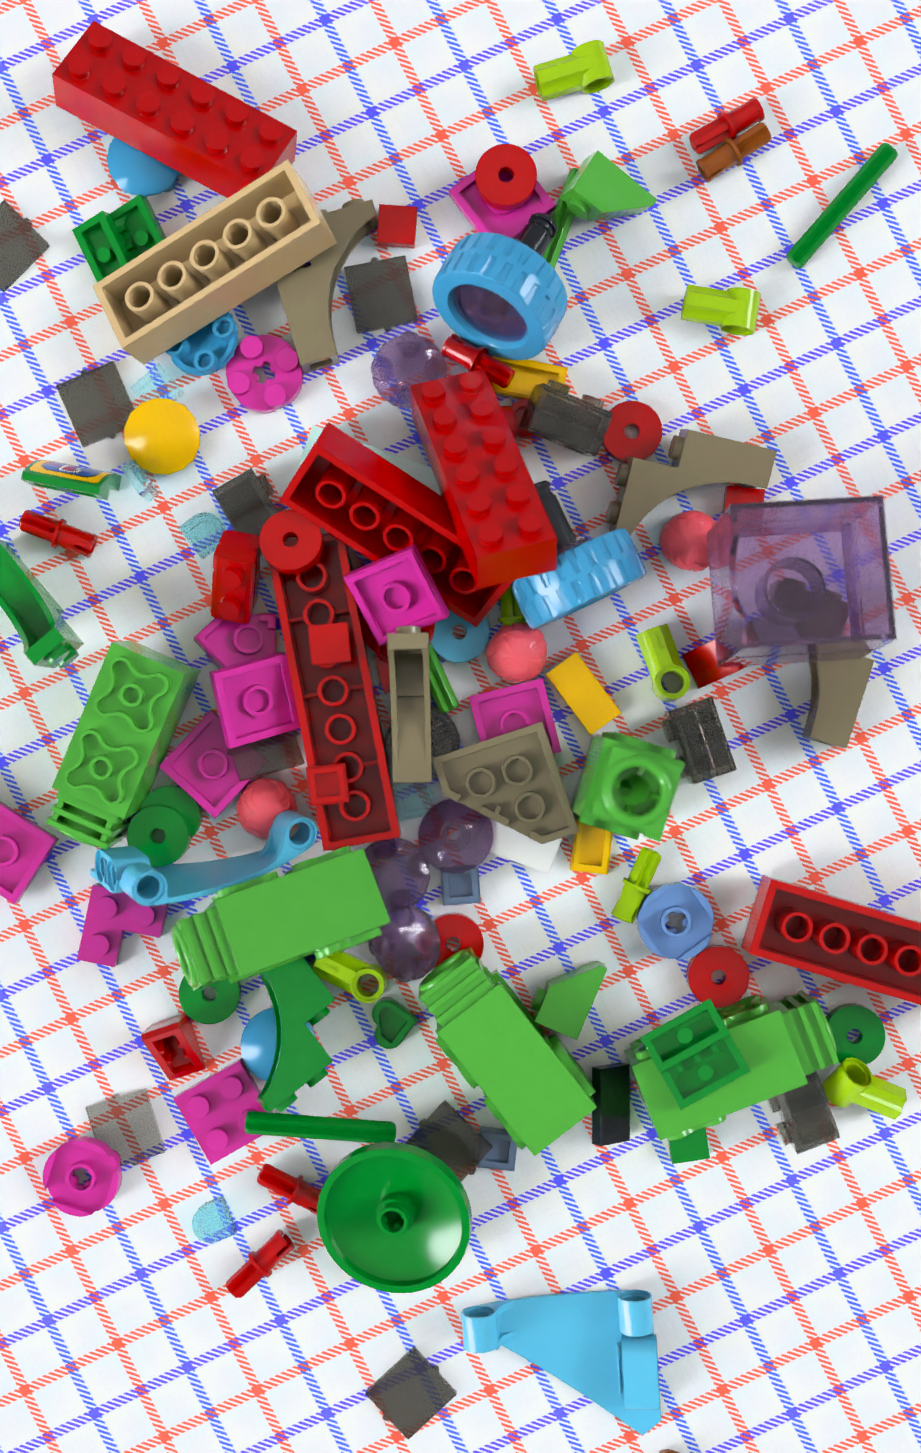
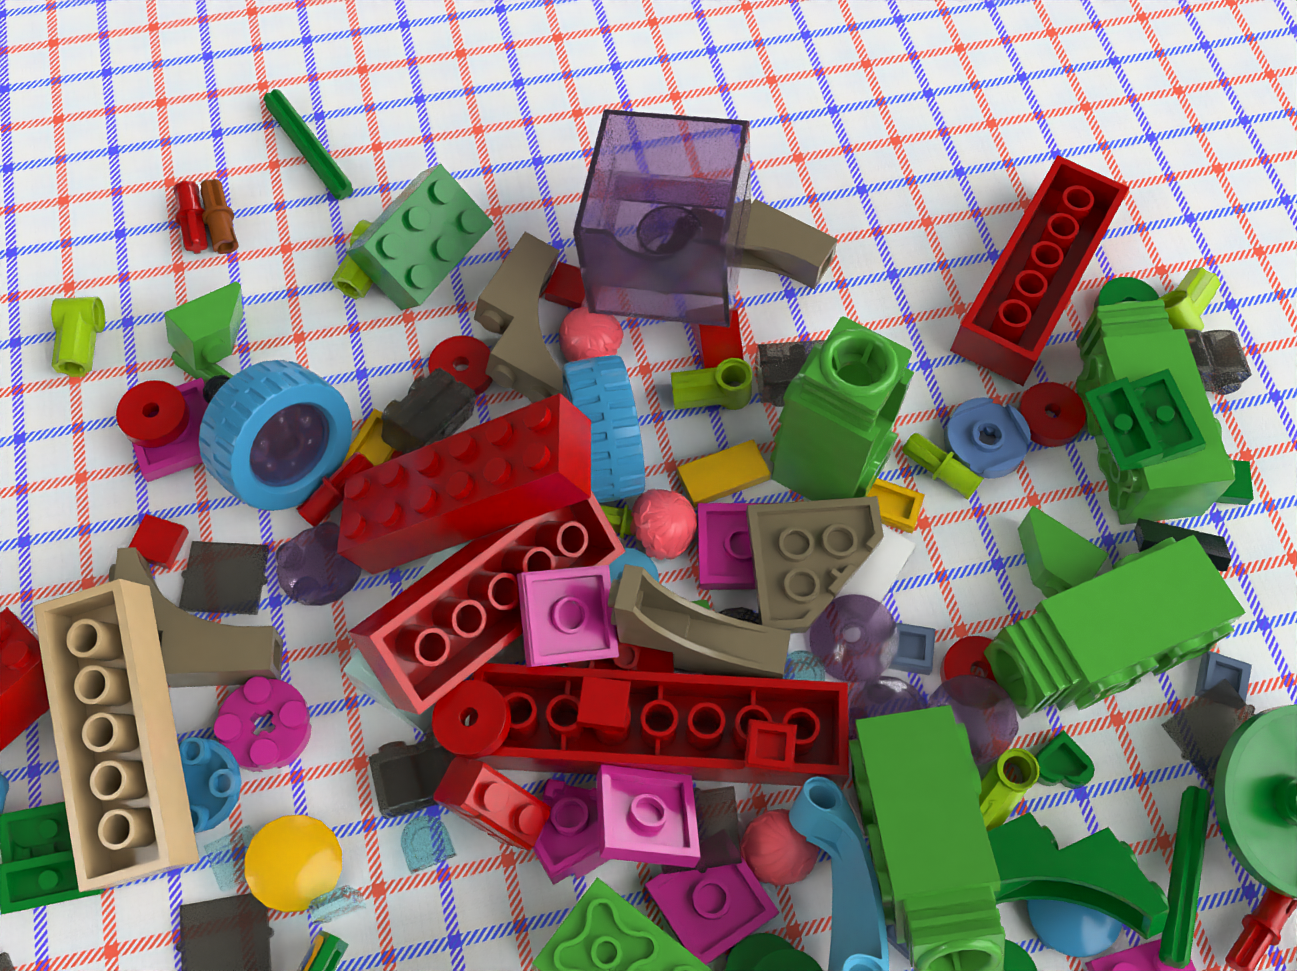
camera: 80 degrees left, 25 degrees down
none -> green brick [346,163,494,310]

